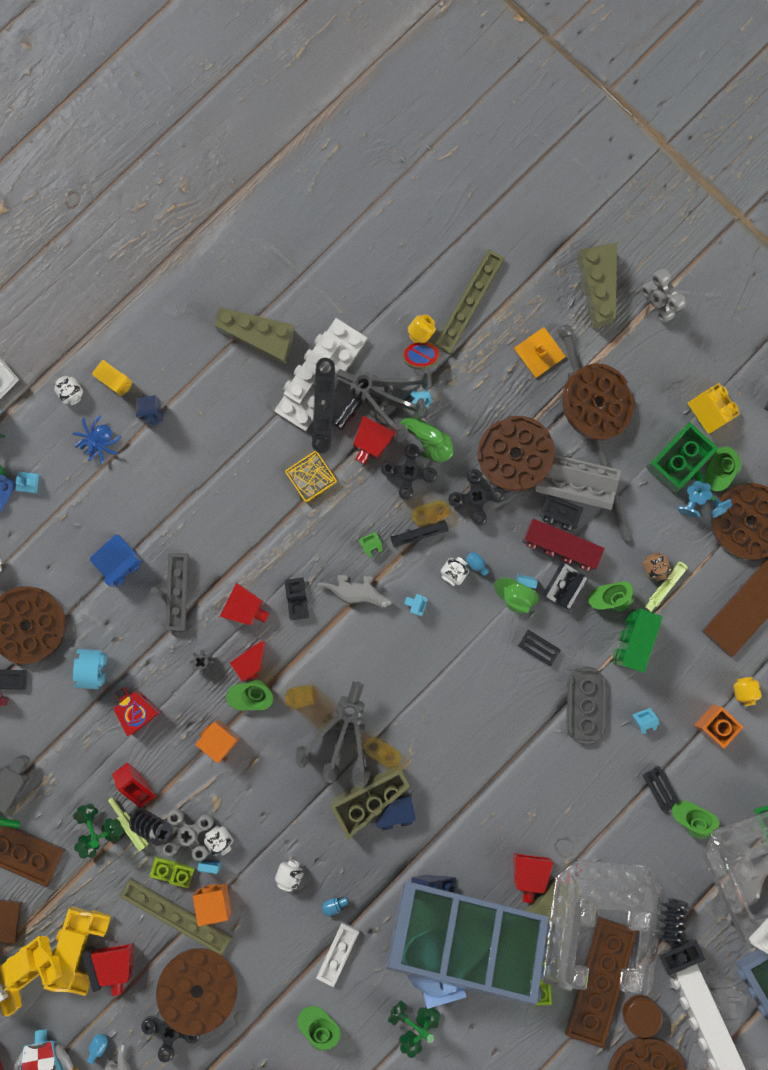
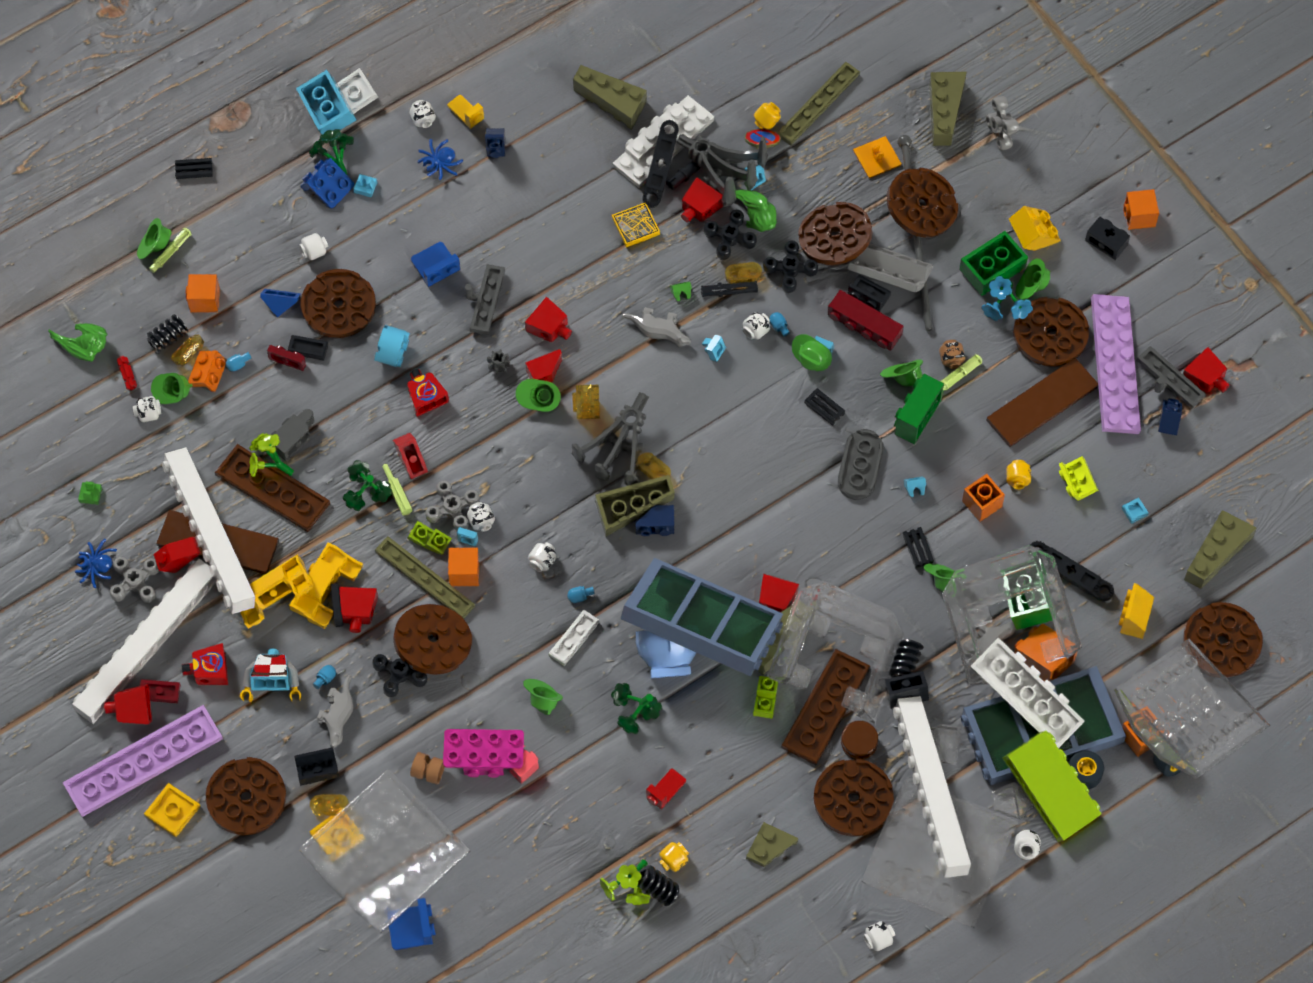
camera: 10 degrees right, 20 degrees down
black piece [129,808,173,846] -> none
orange head [195,719,241,763] -> none
black slope [285,577,309,621] -> none
black bracket [543,562,588,610] -> none

